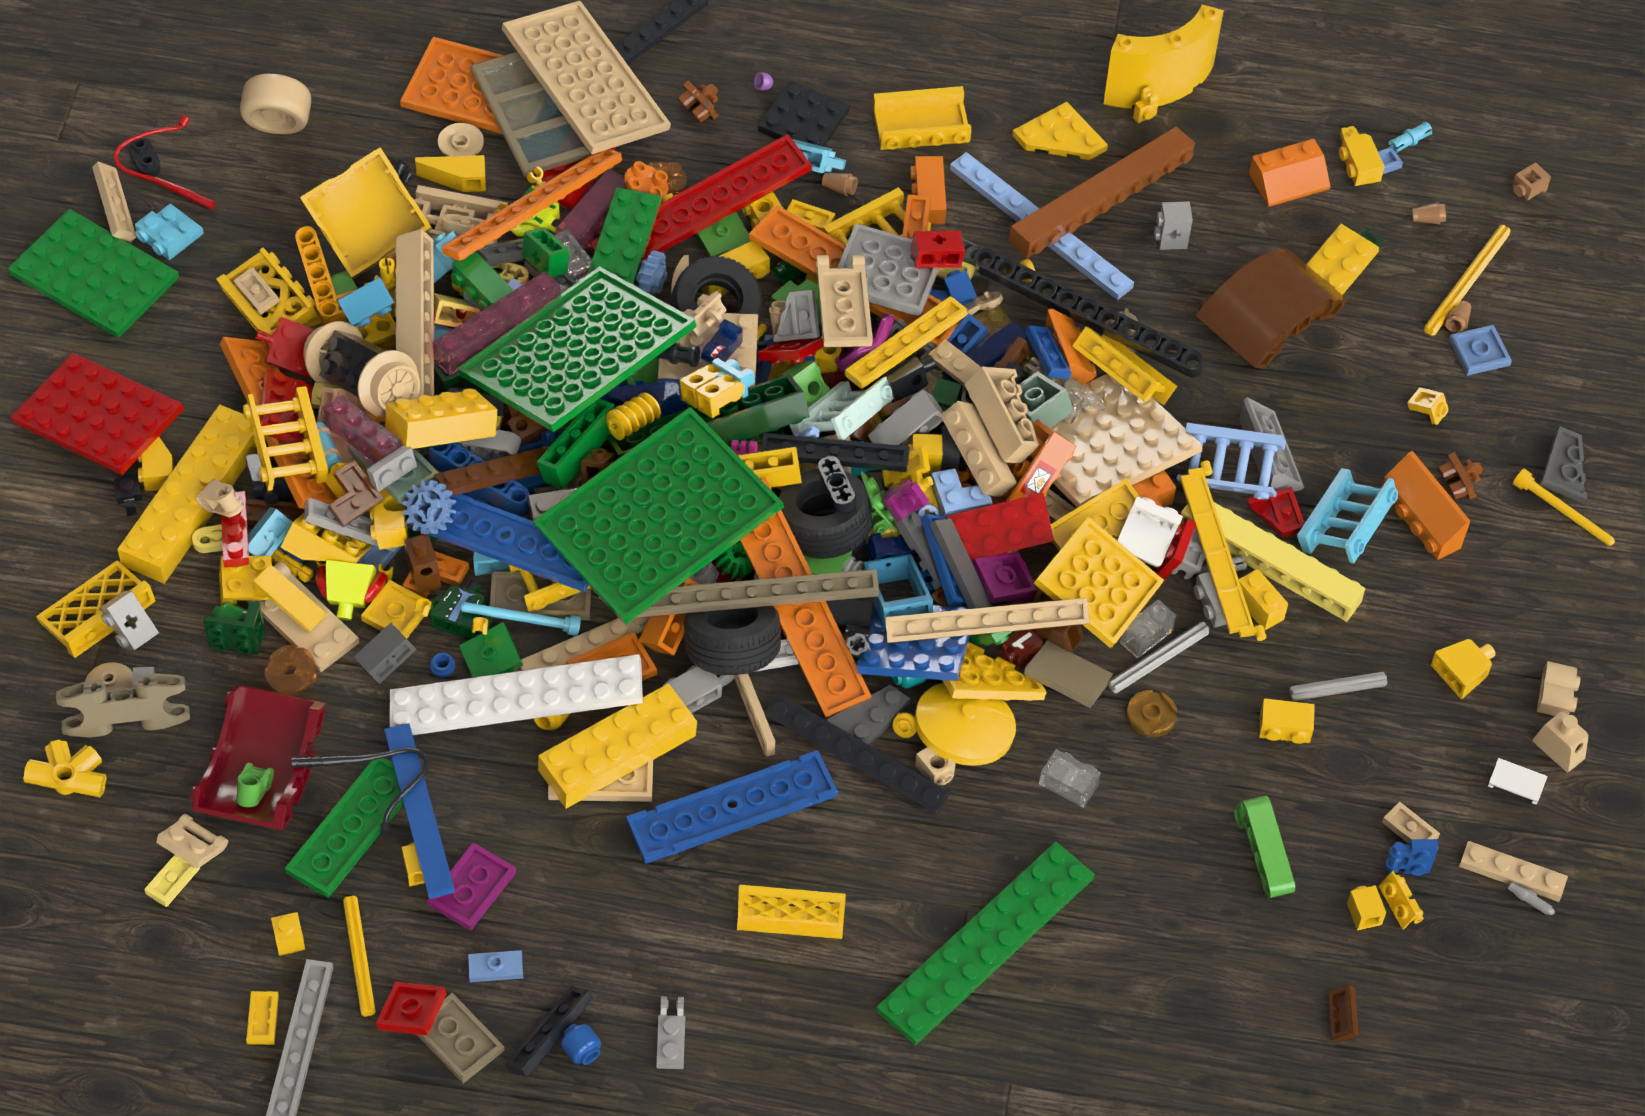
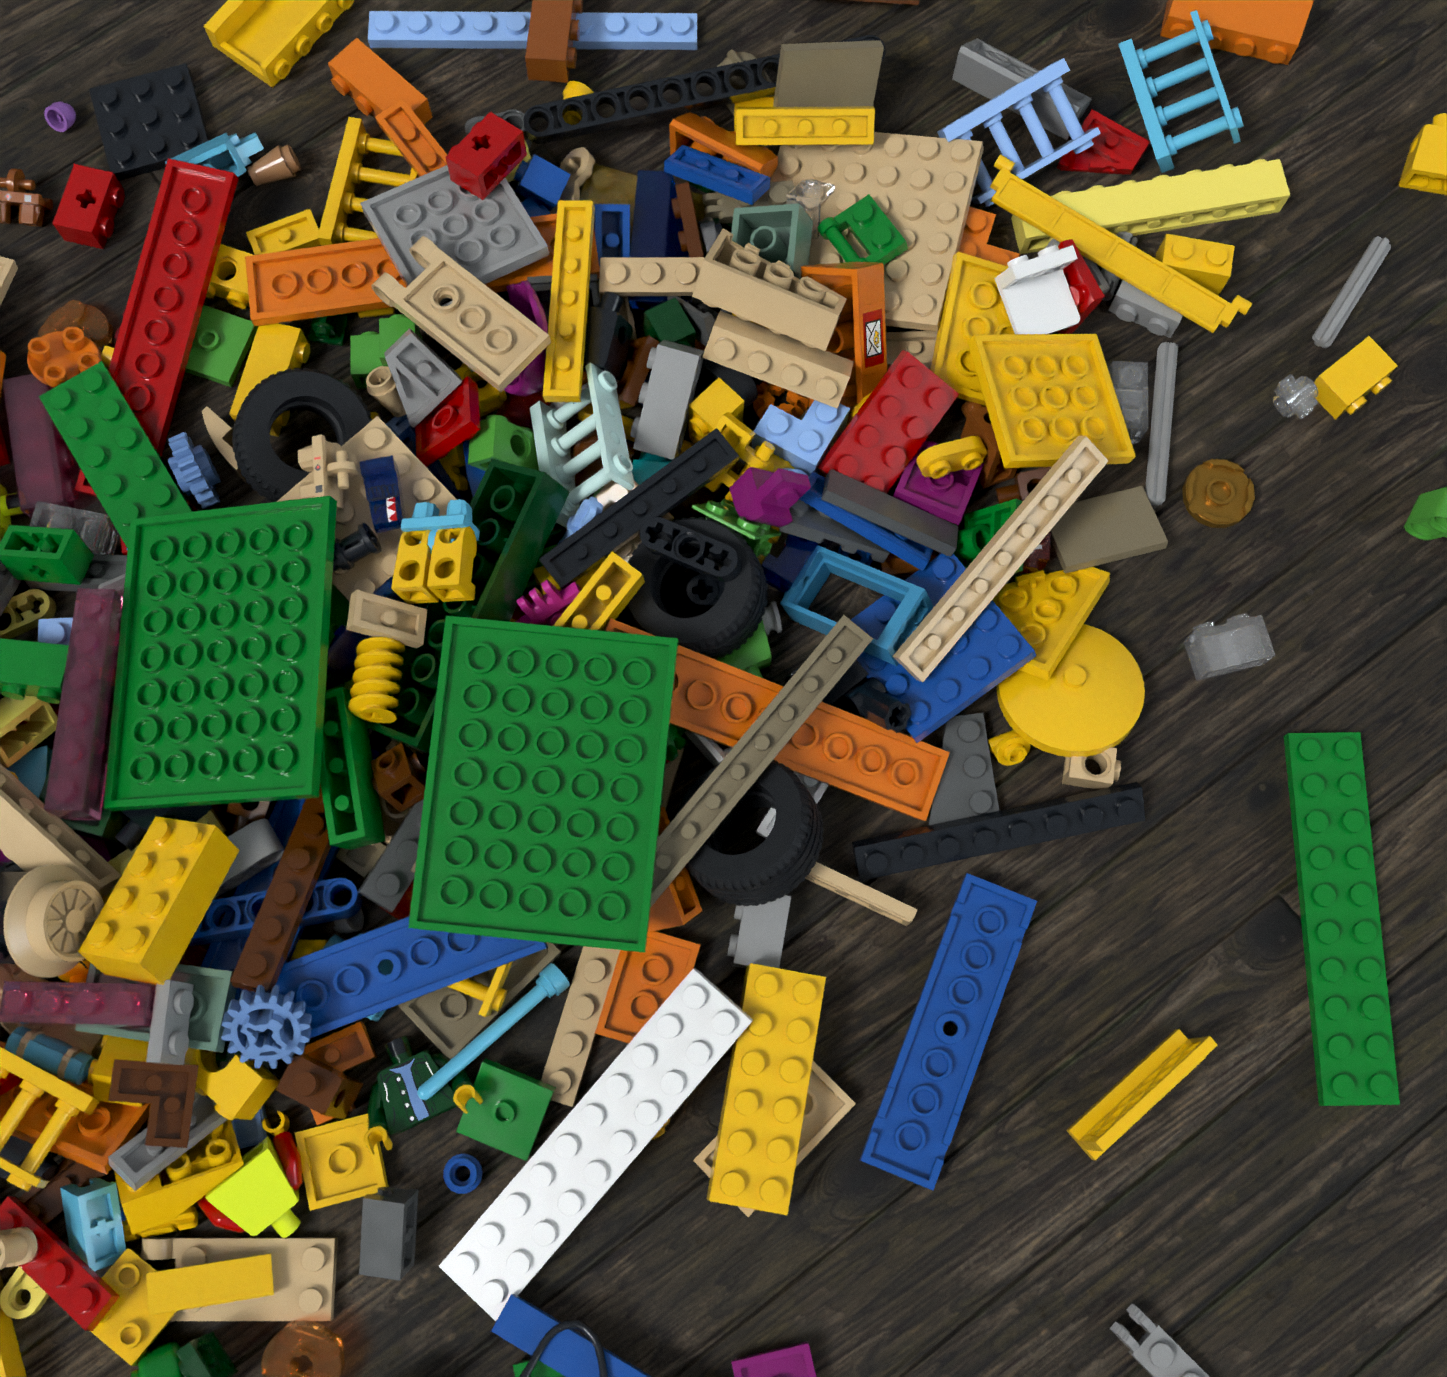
camera: 45 degrees left, 20 degrees up
none -> red brick [53,164,125,249]
none -> tan plate [346,590,427,649]
none -> dark tan tile [773,40,884,107]
none -> green plate [817,194,908,265]
none -> yellow plate [916,436,987,479]
none -> clear gear [1273,374,1318,419]

